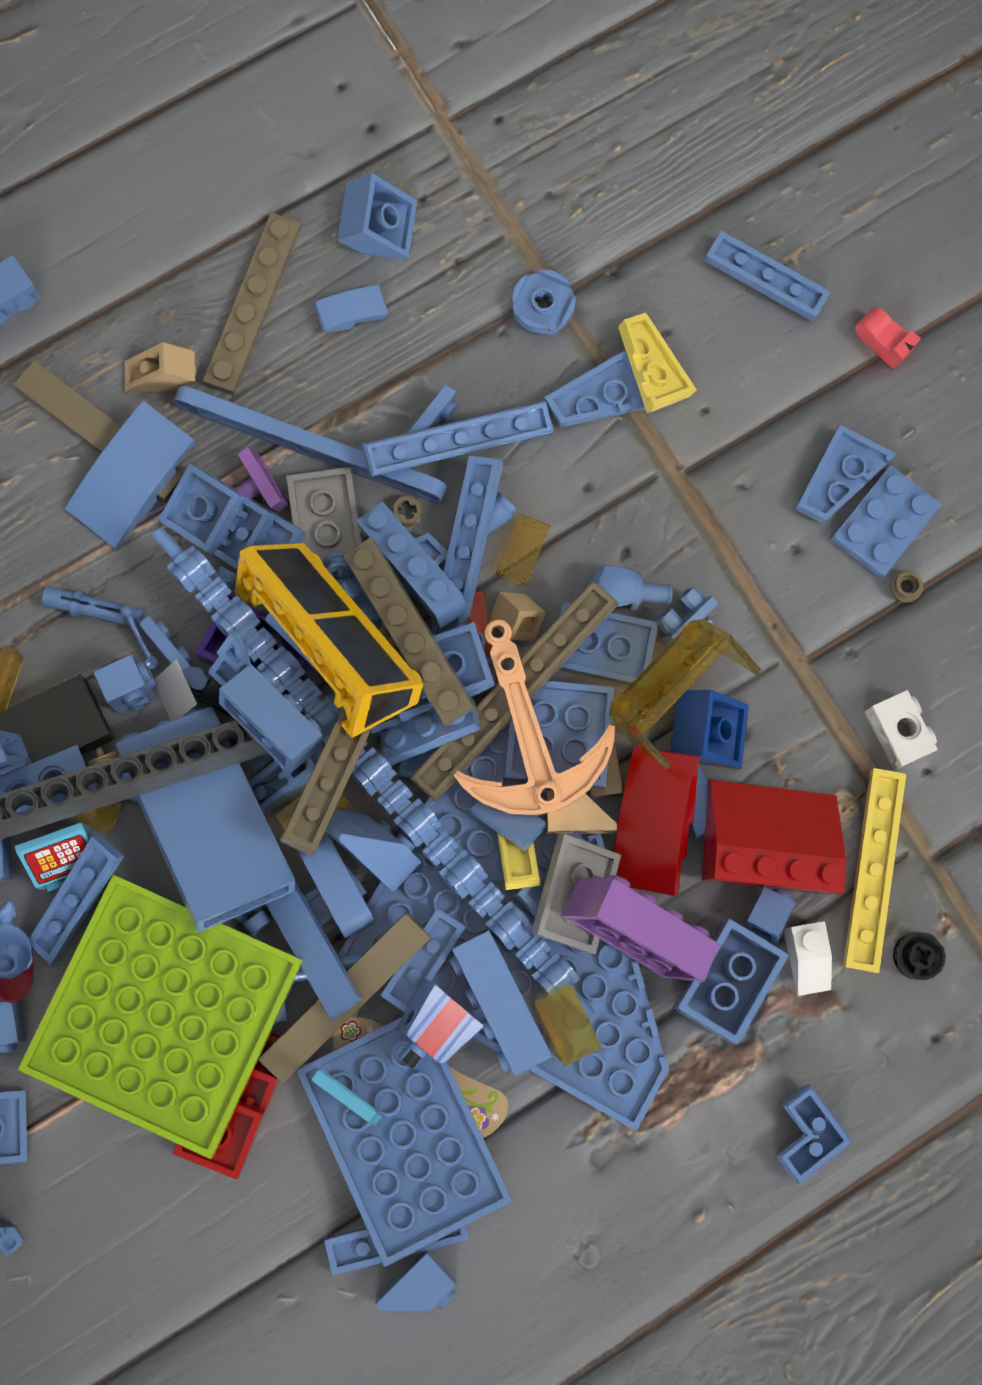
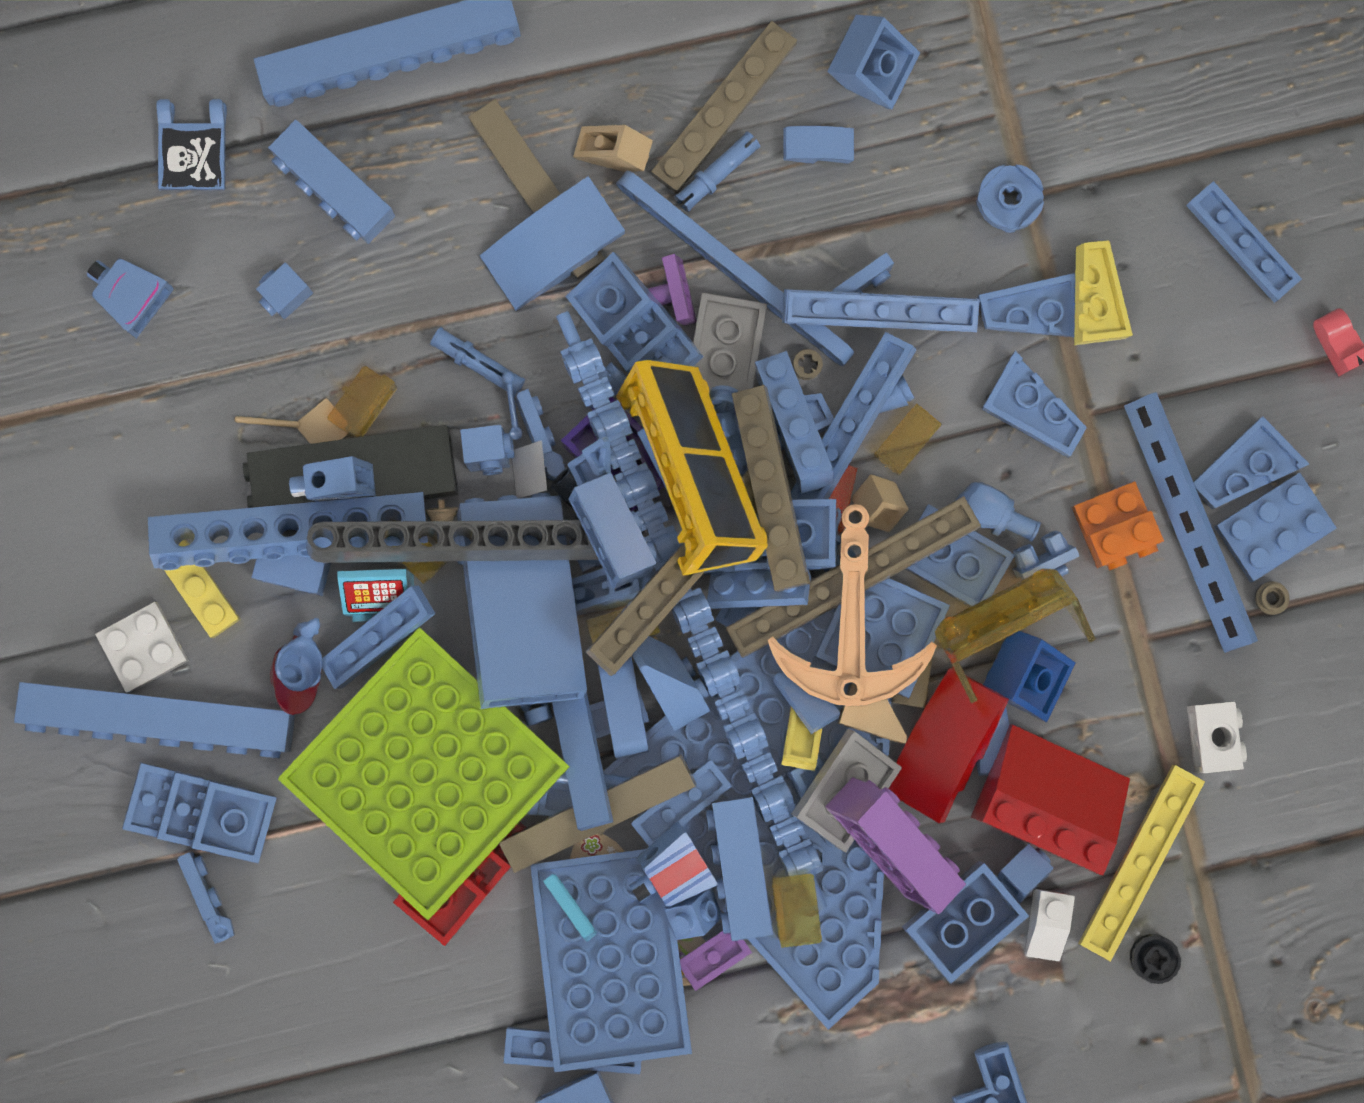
camera: 25 degrees right, 5 degrees up
none -> medium blue plate [538,783,573,816]
none -> medium blue brick [664,888,722,940]
none -> medium blue pin [674,131,760,212]
none -> medium lavender plate [680,930,752,991]
none -> medium blue wing [982,350,1087,458]
none -> orange plate [1071,481,1164,571]
none -> medium blue tile [1124,392,1258,653]

